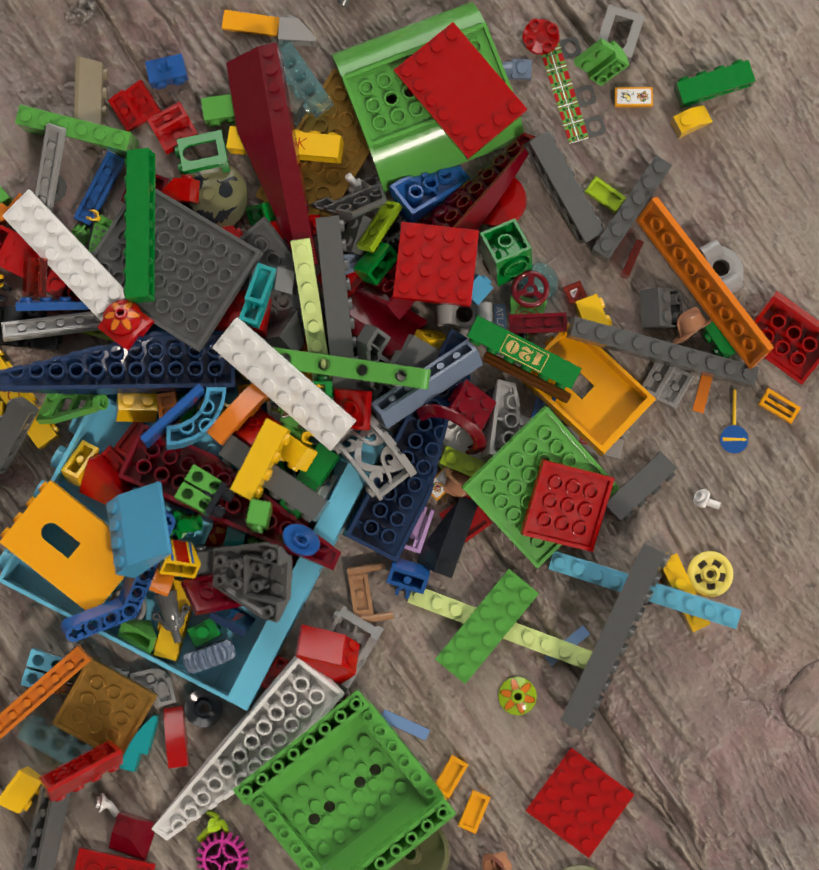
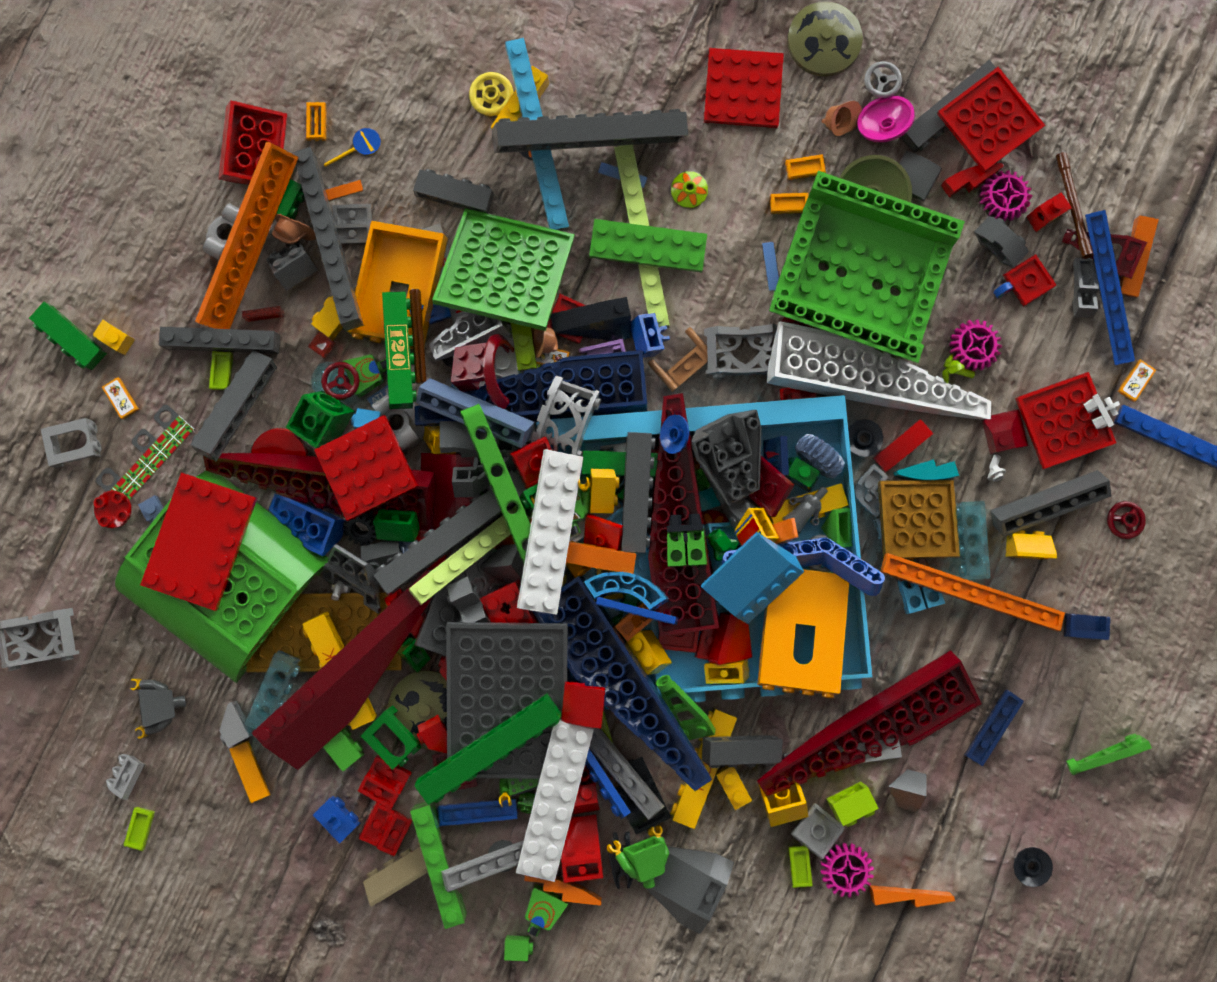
camera: 125 degrees left, 0 degrees up
clear red slope [22,257,48,297] -> none
red slope [39,740,123,802] -> none
red dish [103,300,142,335] -> none
yellow brick [230,418,291,500] -> none
teal slope [239,263,277,329] -> none
bright green brick [246,499,272,534] -> none
red slope [295,624,360,685] -> none
lime plate [356,201,403,253] -> none
dark red plate [508,312,567,334] -> none
red plate [520,459,615,552] -> none
bright green brick [574,38,629,86] -> none
white plate [693,489,721,510] -> none

